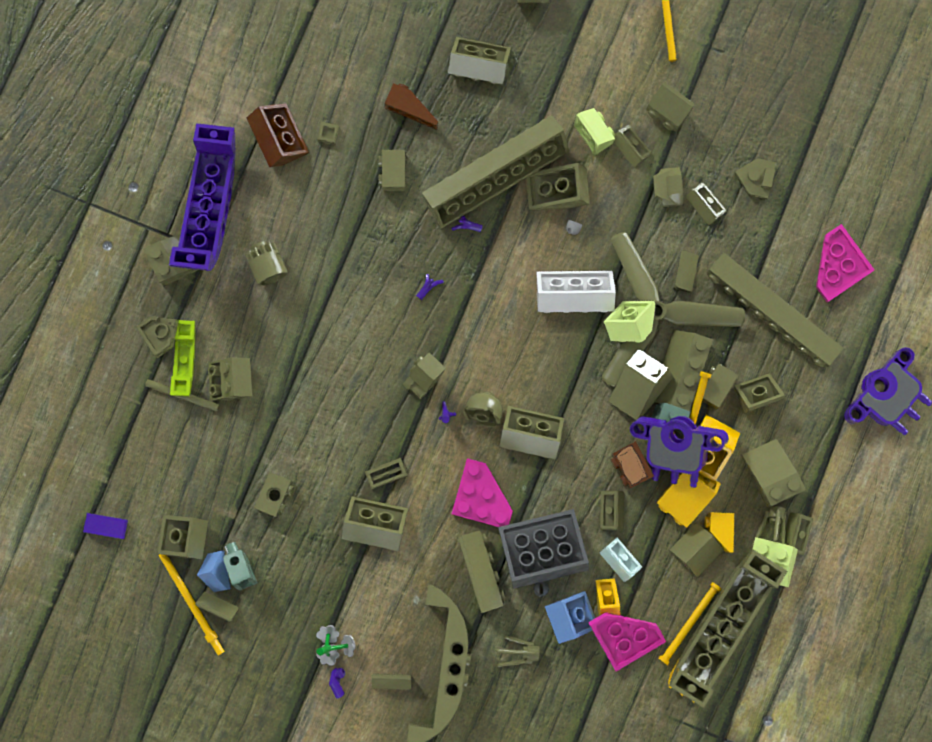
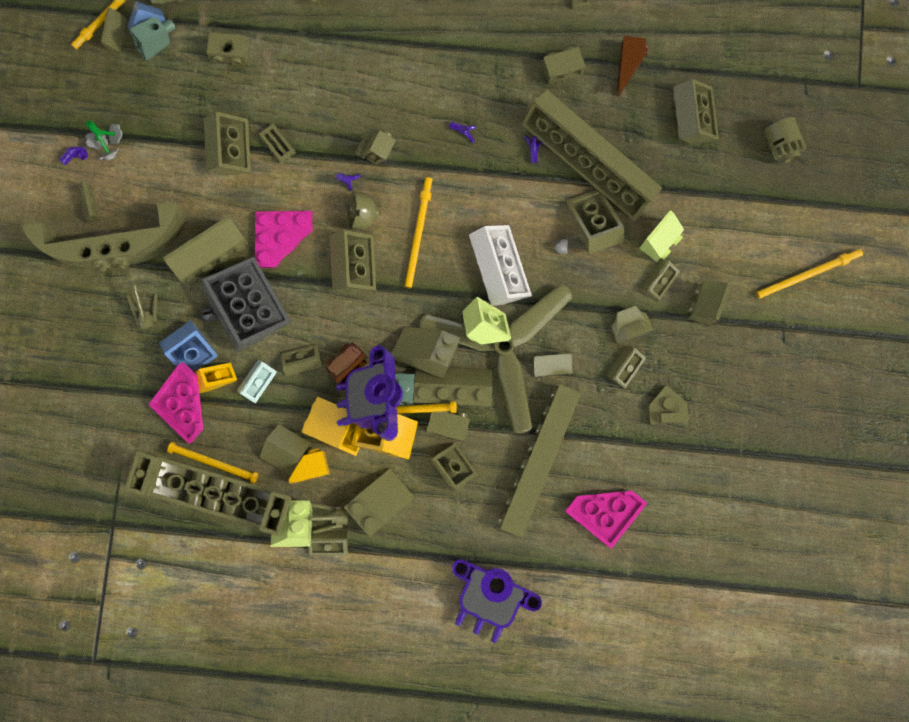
camera: 75 degrees right, 0 degrees up
none -> yellow bar [404,177,432,288]

